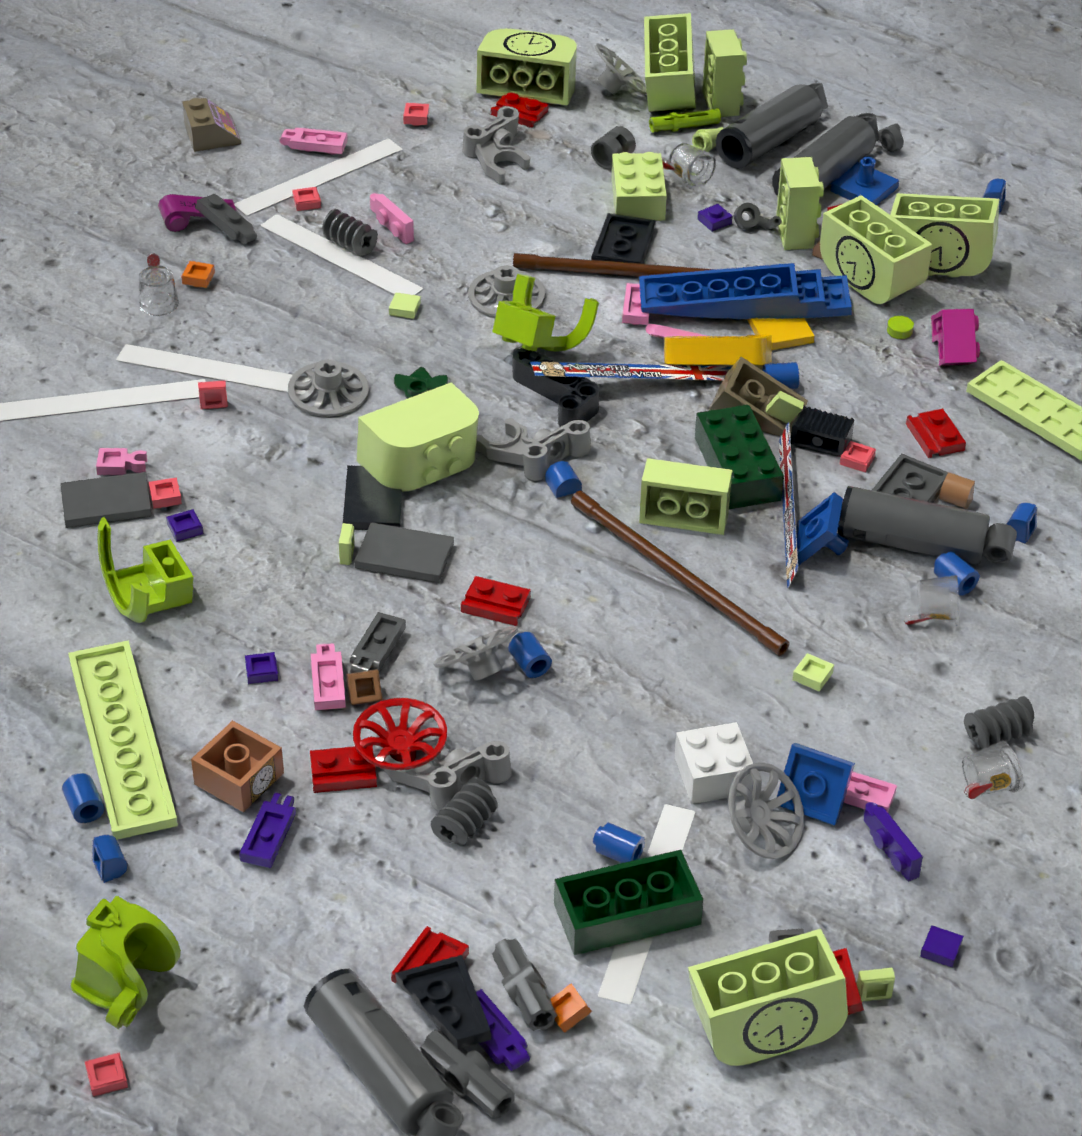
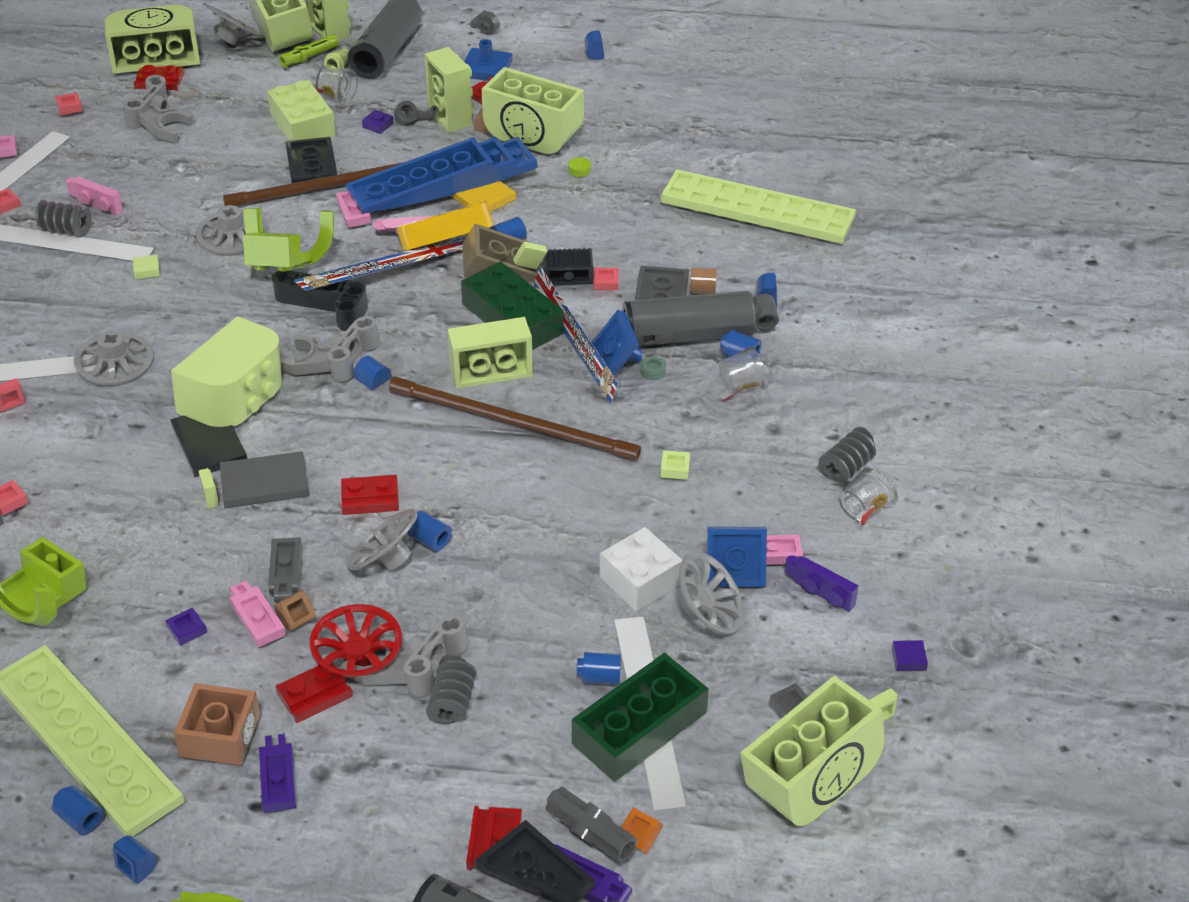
camera: 25 degrees left, 0 degrees up
dark purple tile [166,509,204,542] -> none
dark green plate [394,367,448,399] -> none
dark grey wheel [591,126,636,169] -> none
dark grey piece [772,113,879,197] -> none
yellowish green brick [890,193,999,277] -> none
red plate [906,408,966,458] -> none
dark pink brick [931,309,980,366] -> none
none -> sand green tile [640,356,666,381]

